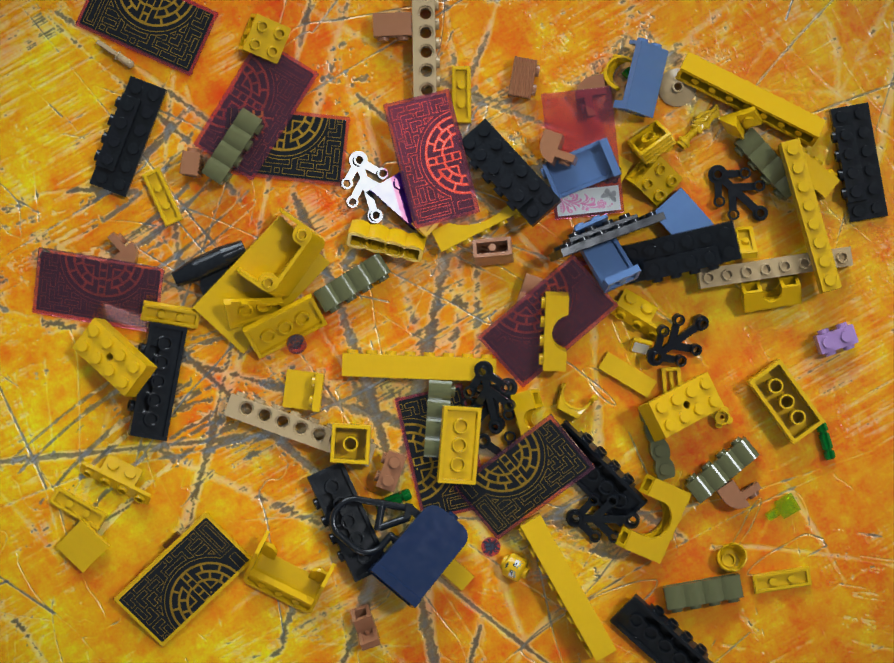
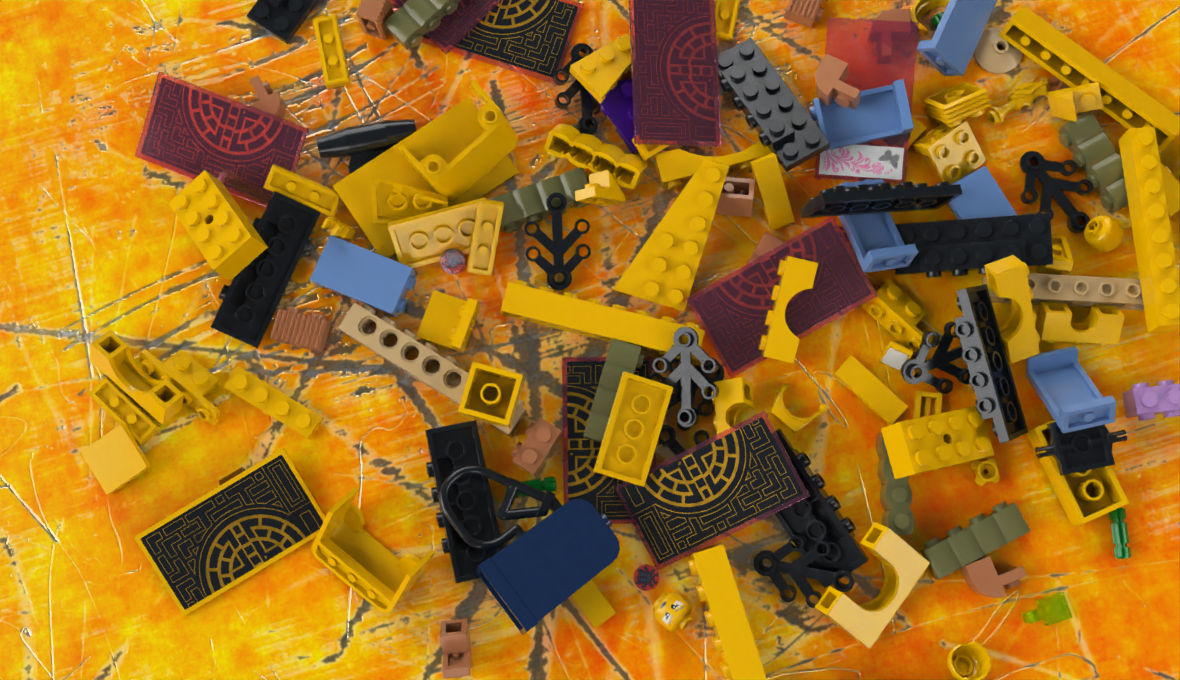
camera: 15 degrees right, 10 degrees down
none -> yellow arch [89,330,184,425]
none -> yellow plate [223,366,323,439]
none -> nougat brick [270,306,331,353]
none -> medium blue panel [310,235,417,318]
none -> yellow plate [321,217,357,239]
none -> yellow tile [467,198,504,276]
none -> black plant [524,192,591,290]
none -> yellow wing [569,33,635,104]
none -> yellow slope [575,170,626,207]
none -> yellow wing [612,159,729,311]
none -> yellow tile [750,153,795,231]
none -> black plate [954,284,1029,443]
none -> yellow arch [984,255,1040,364]
none -> medium blue panel [1026,346,1116,433]
none -> black plate [1035,422,1127,476]
none -> yellow head [1084,215,1123,252]

